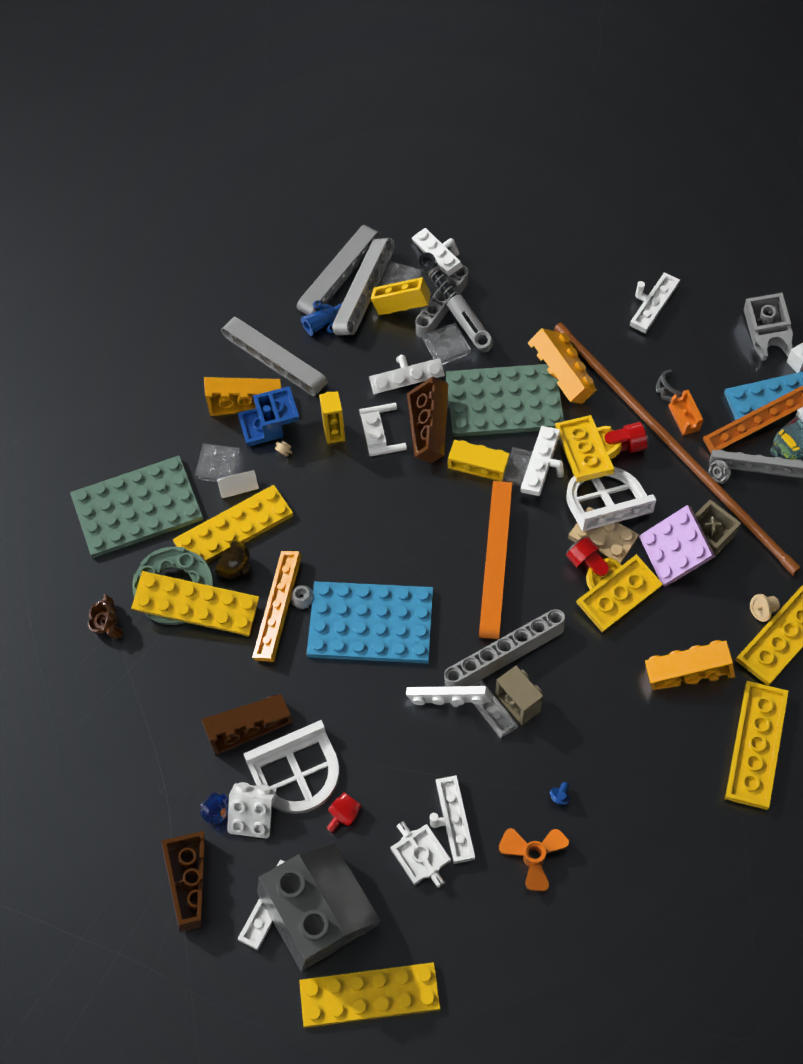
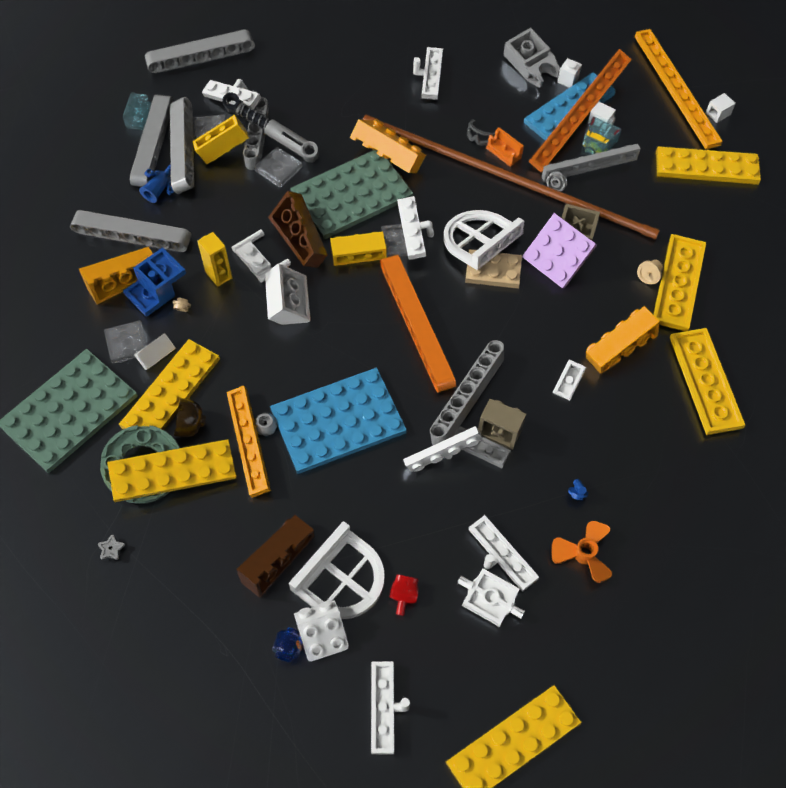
camera: 30 degrees left, 0 degrees up
reddish brown hair [88,594,122,639] -> none
reddish brown wedge [161,831,205,933] -> none
dark grey slope [257,843,380,972] -> none
white plate [369,355,445,395] -> none
yellow plate [555,415,649,483] -> none
yellow plate [566,536,663,633] -> none
none -> light grey plate [98,535,125,560]
none -> clear light blue hinge [123,92,151,130]
none -> light grey beam [145,30,255,73]
none -> white slope [265,263,311,325]
none -> white slope [553,359,586,401]

